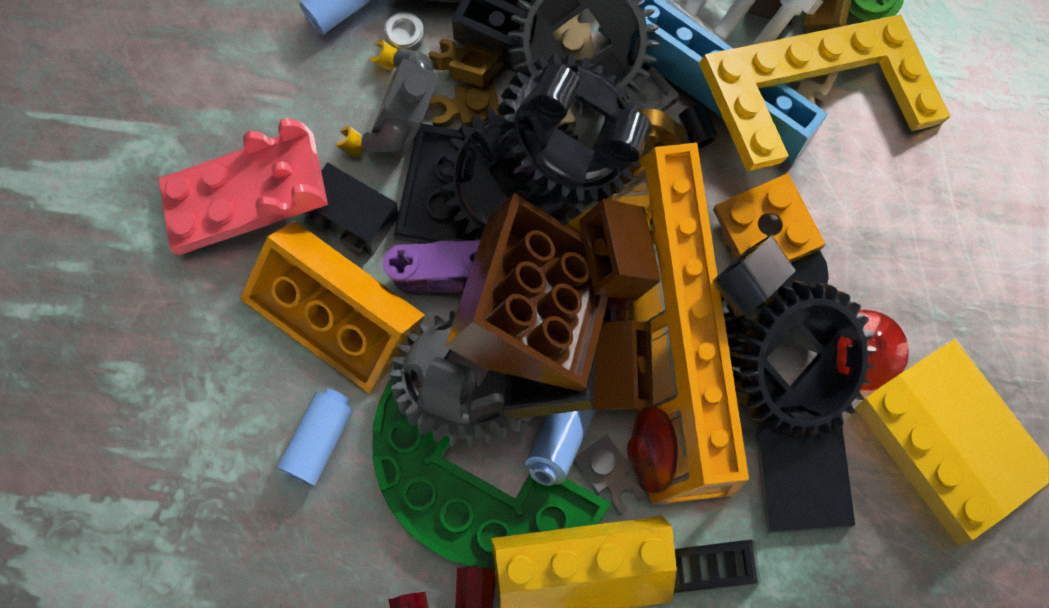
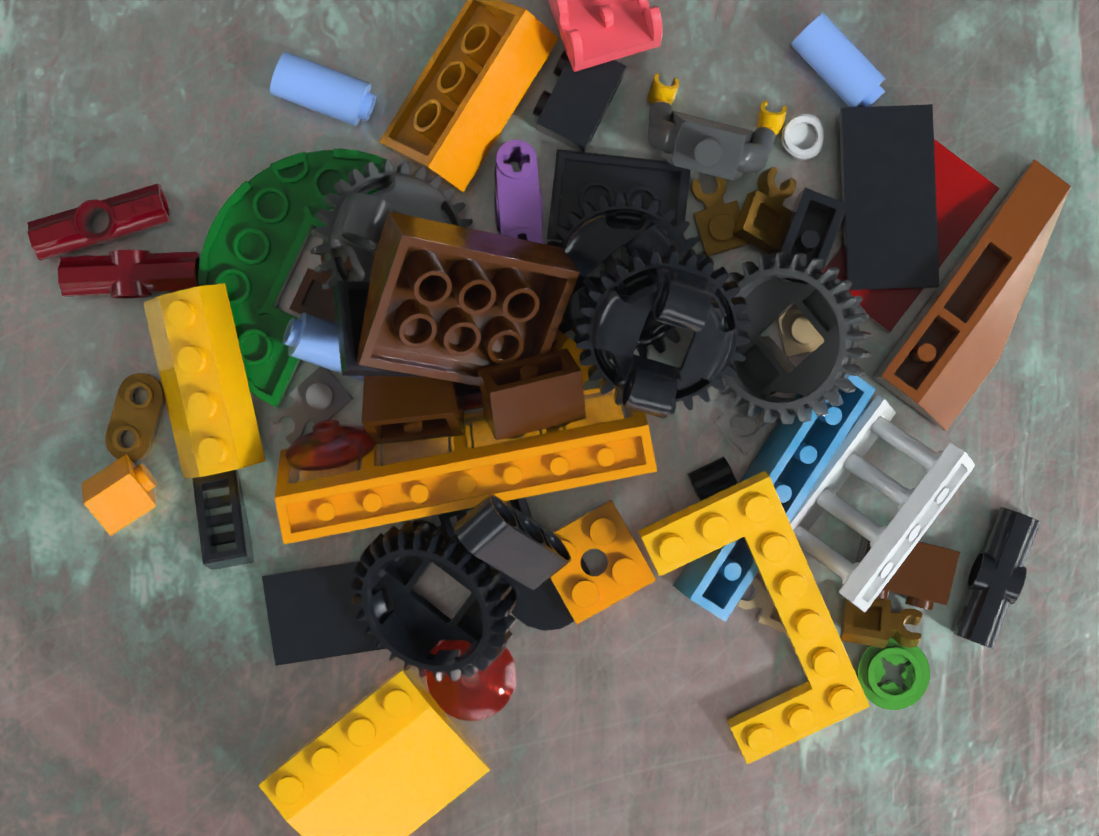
camera: 85 degrees right, 15 degrees up
pearl gold plate [636,109,686,150] -> none
none -> reddish brown plate [289,250,354,323]

